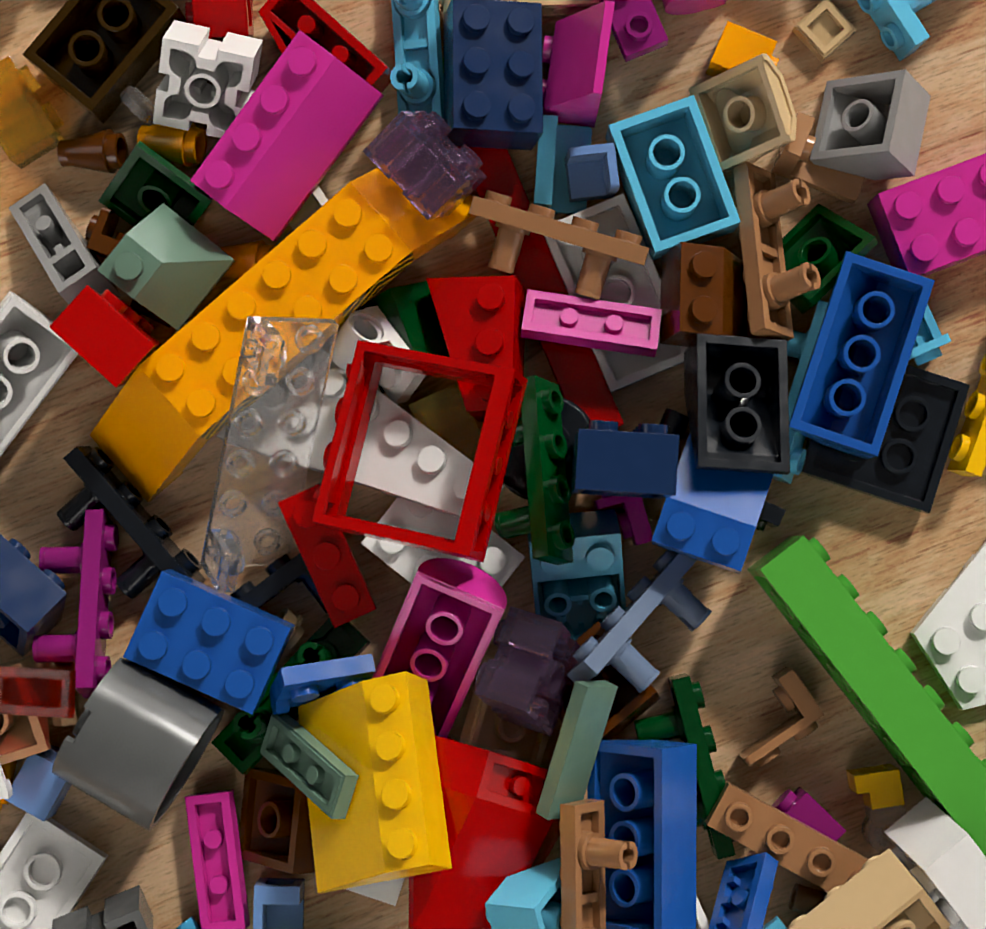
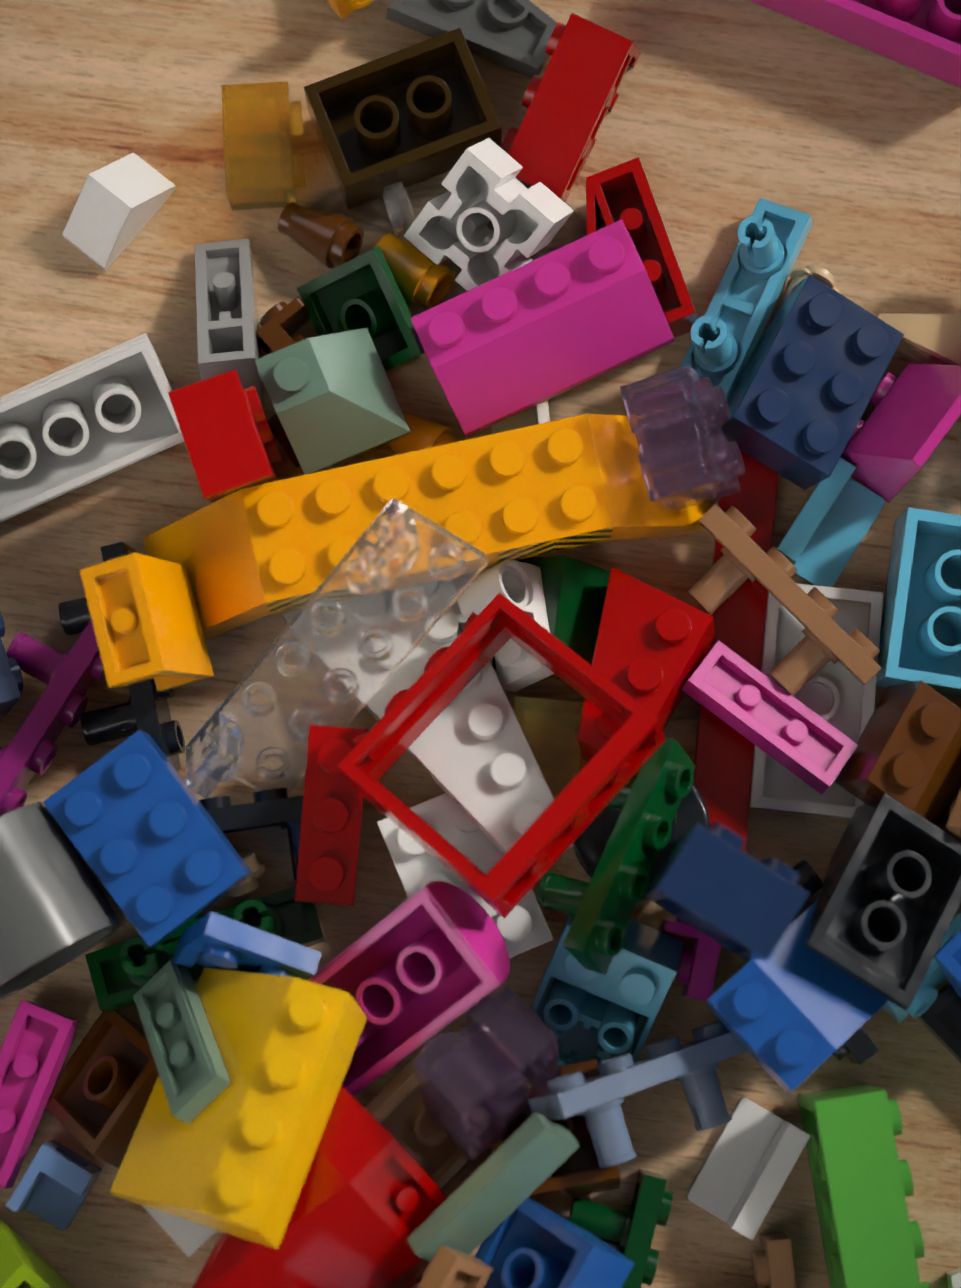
camera: 25 degrees right, 5 degrees down
medium blue panel [564,143,620,202] -> none
none -> light orange panel [80,553,214,692]
none -> white panel [687,1097,811,1240]

